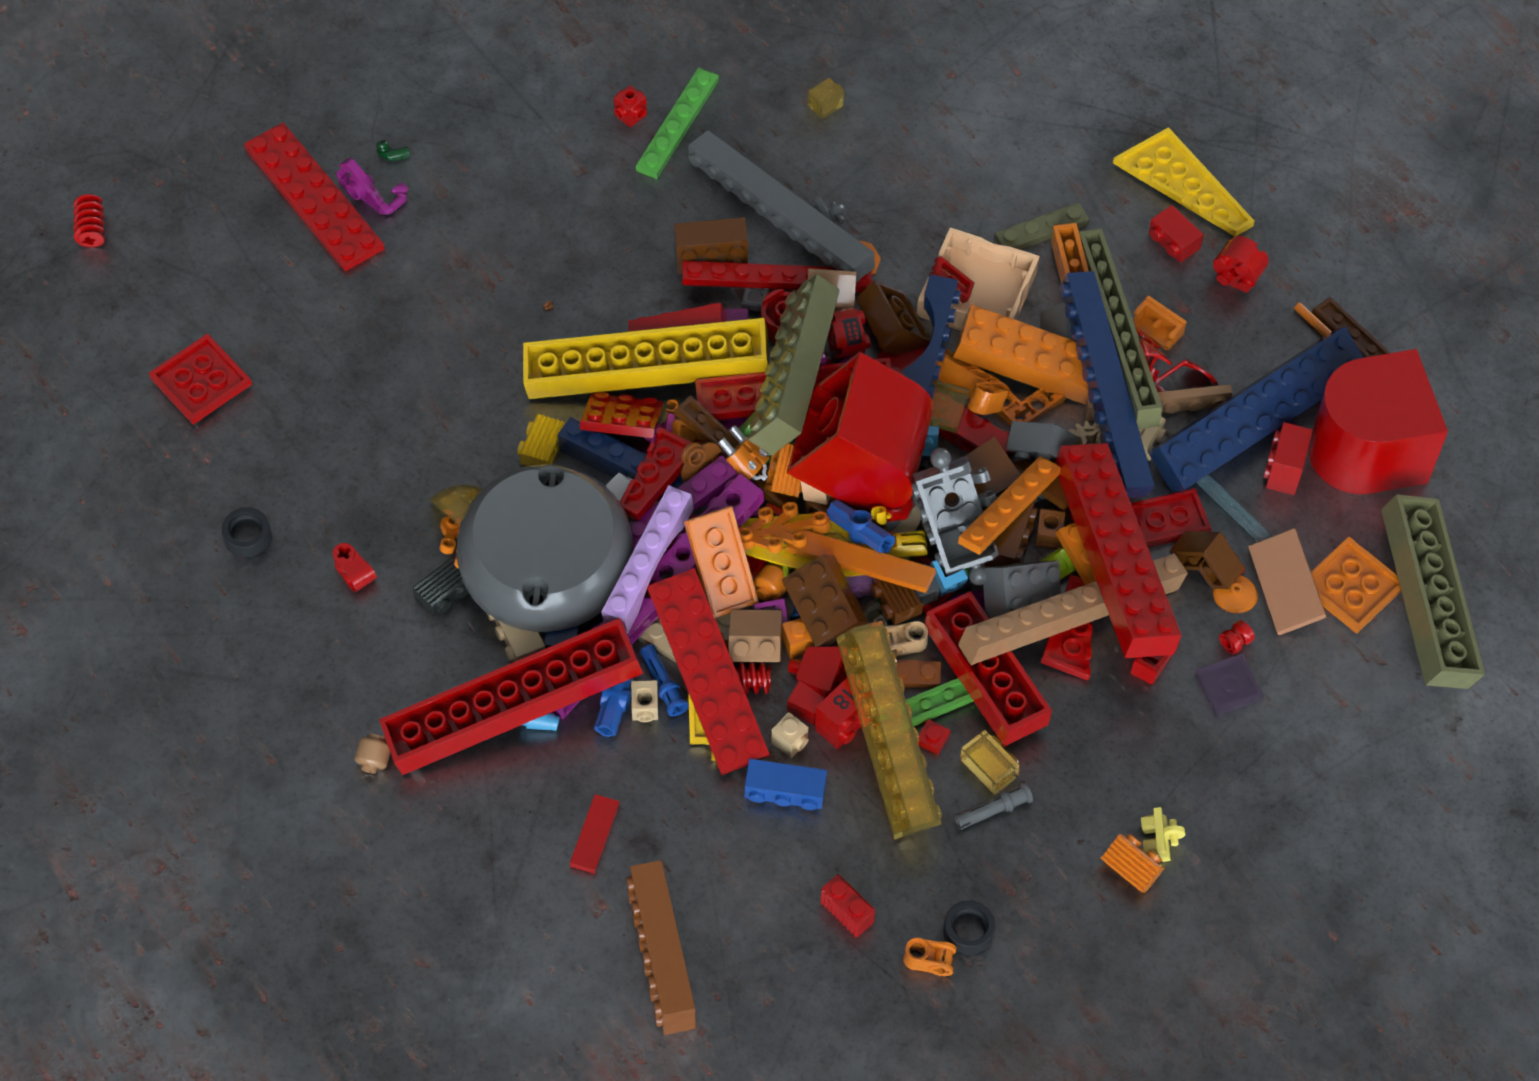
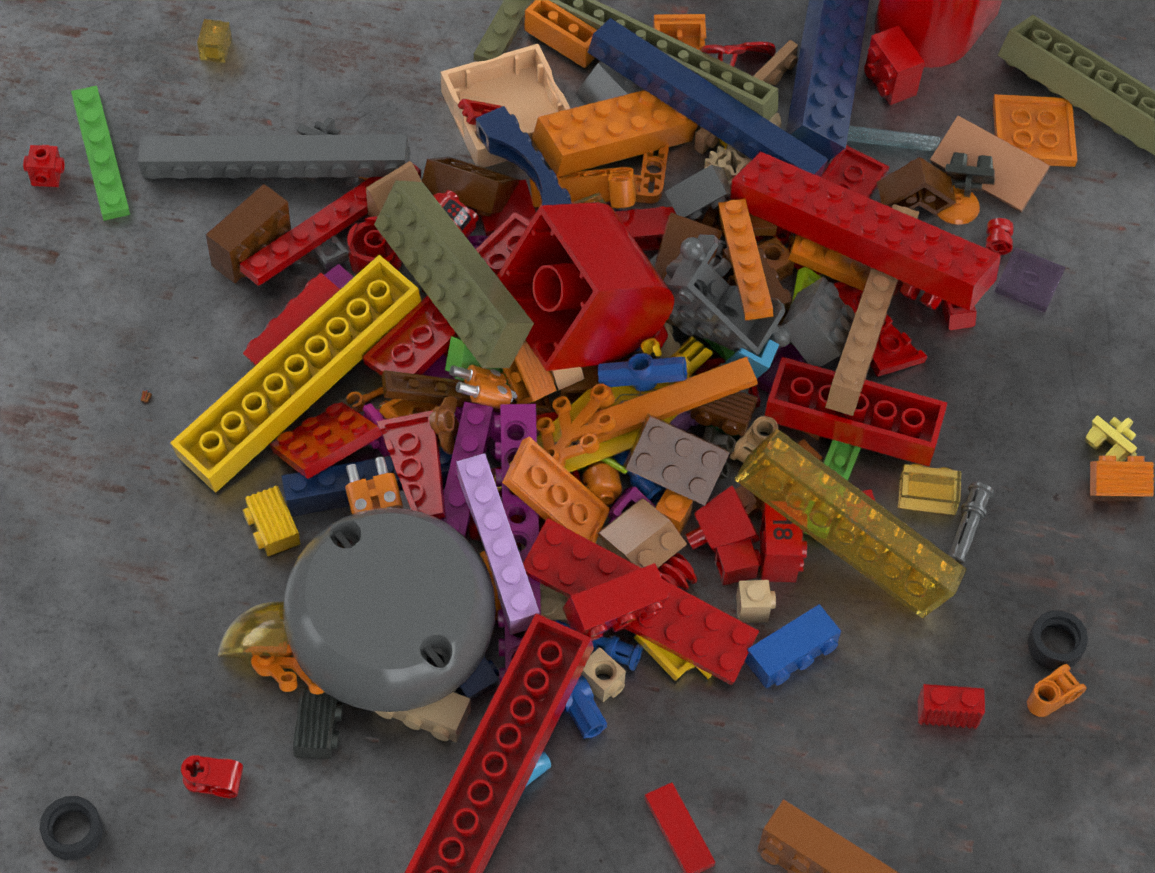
camera: 45 degrees left, 0 degrees up
none -> orange piece [345,457,404,514]
none -> red brick [562,563,670,641]
none -> pearl dark grey hips [945,152,995,198]

